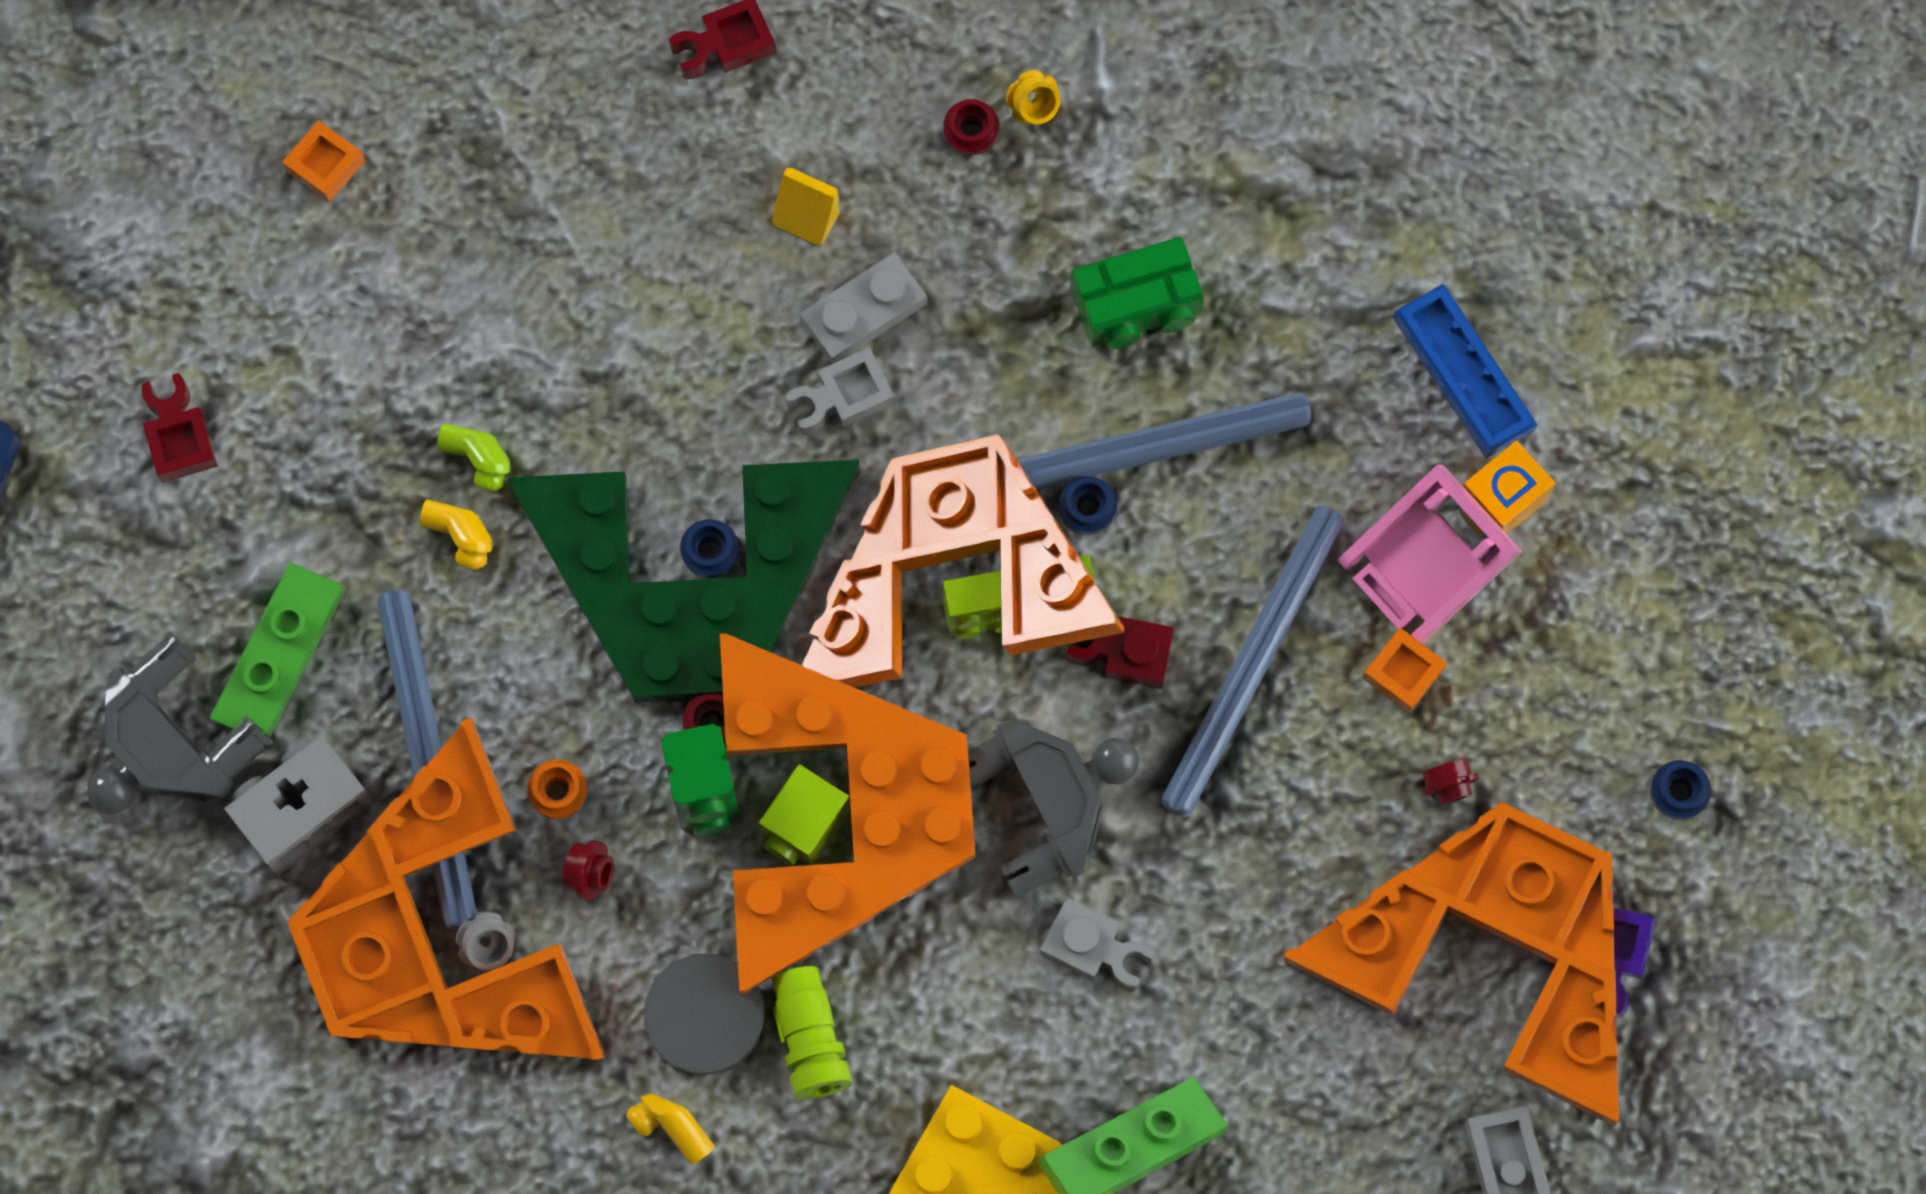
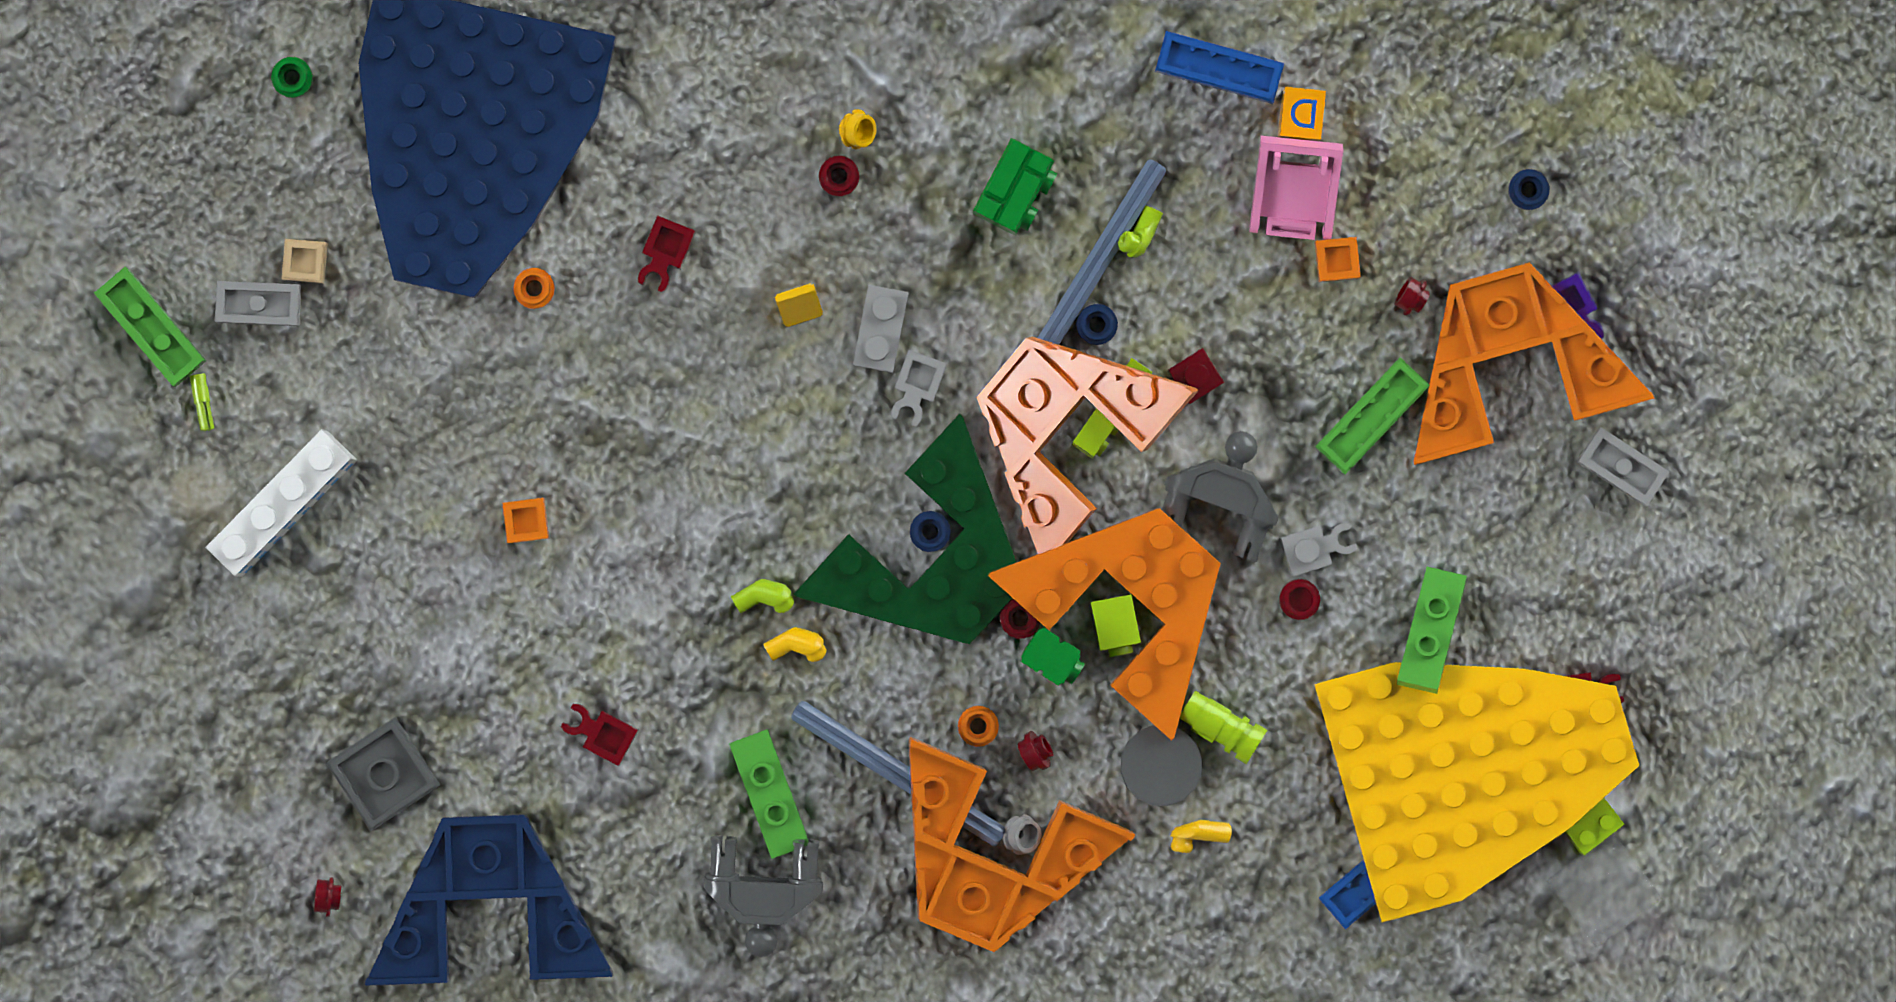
camera: 40 degrees left, 15 degrees up
light grey brick [224,735,373,877] -> none
sand blue axle [1161,506,1344,817] -> none
none -> lime arm [1118,205,1163,258]
none -> dark red plate [1279,579,1320,620]
none -> bright green plate [1315,357,1430,475]

